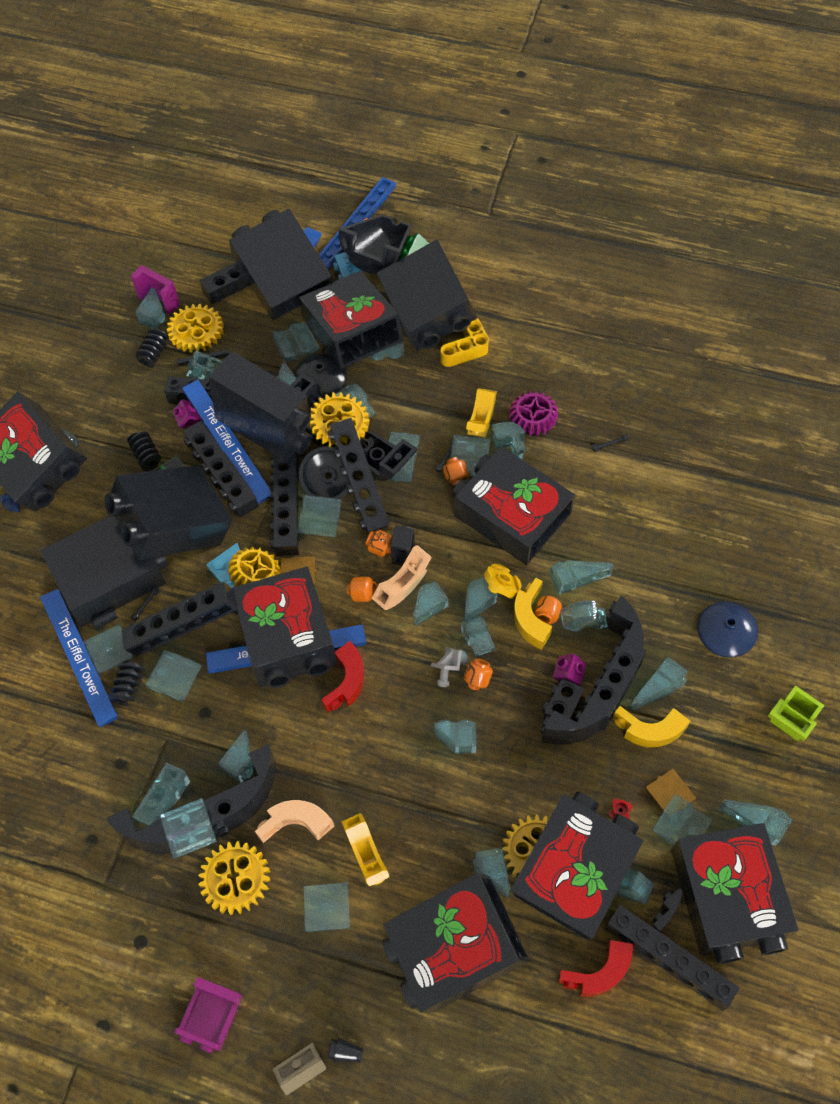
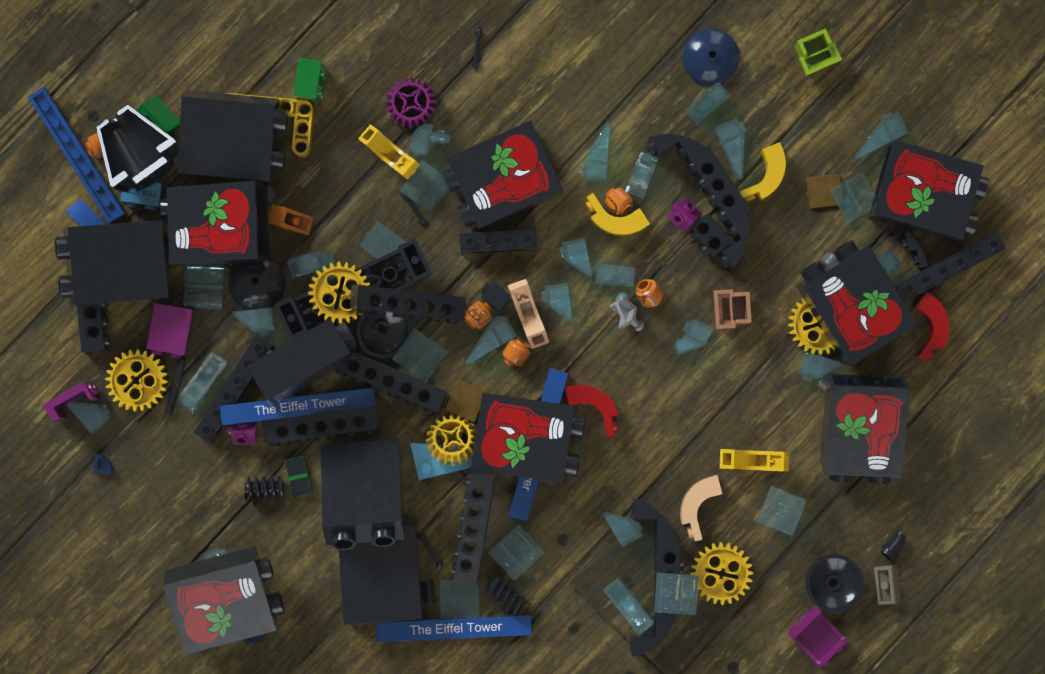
camera: 65 degrees left, 25 degrees up
black piece [135,328,168,368] -> none
orange head [443,457,469,486] -> none
yellow plate [484,564,522,599] -> none
red plate [609,798,633,819] -> none
none -> dark blue tile [93,454,113,474]
none -> magenta panel [146,303,195,359]
none -> orange slope [269,205,314,236]
none -> green brick [293,57,328,105]
none -> black brick [460,229,537,254]
none -> clear light blue slope [465,315,517,366]
none -> clear light blue slope [685,82,730,125]
none -> nougat plate [713,289,752,329]
none -> black dish [805,554,864,612]

